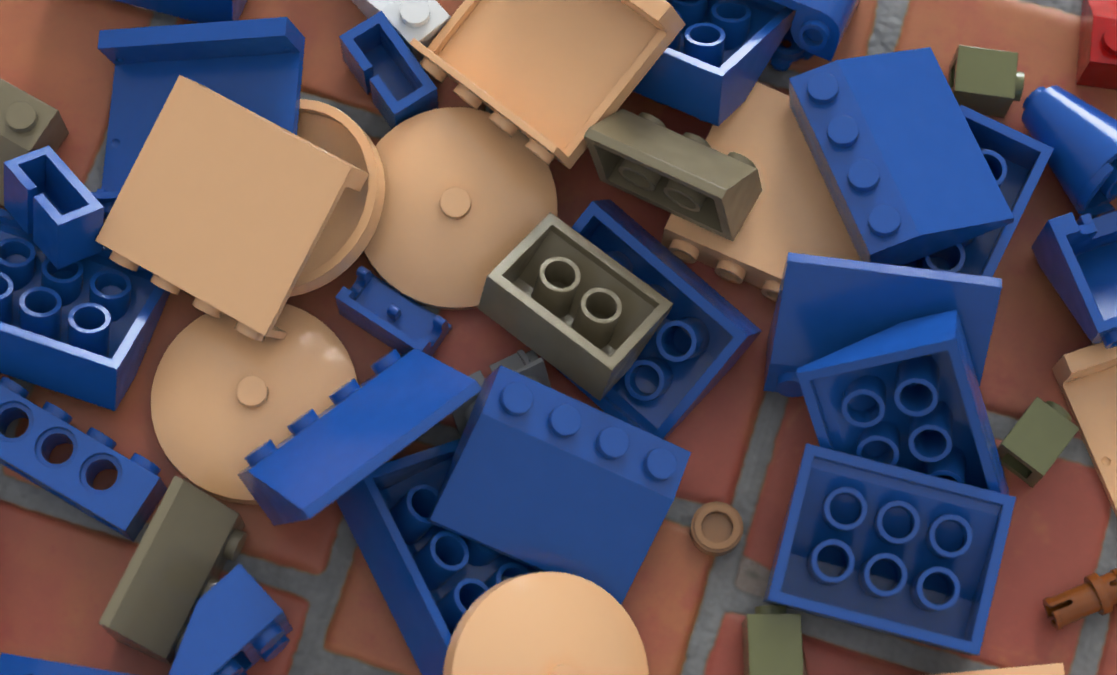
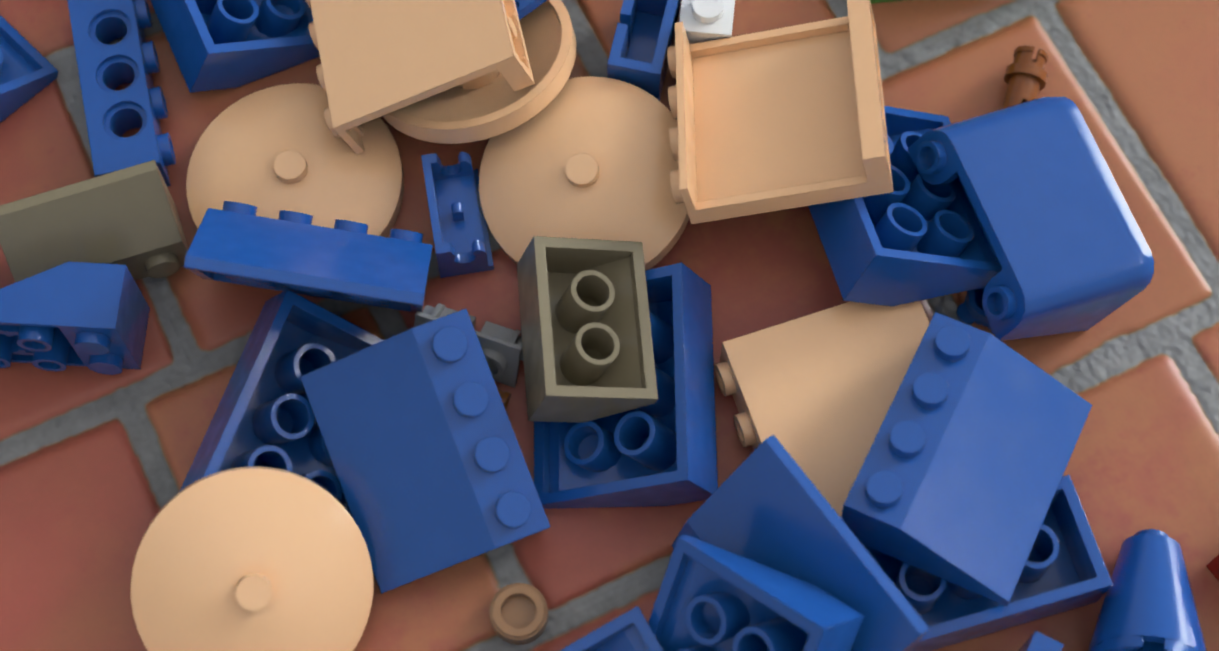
camera: 50 degrees right, 5 degrees down
dark tan slope [584,108,762,241] -> none
olive brick [948,45,1024,118] -> none

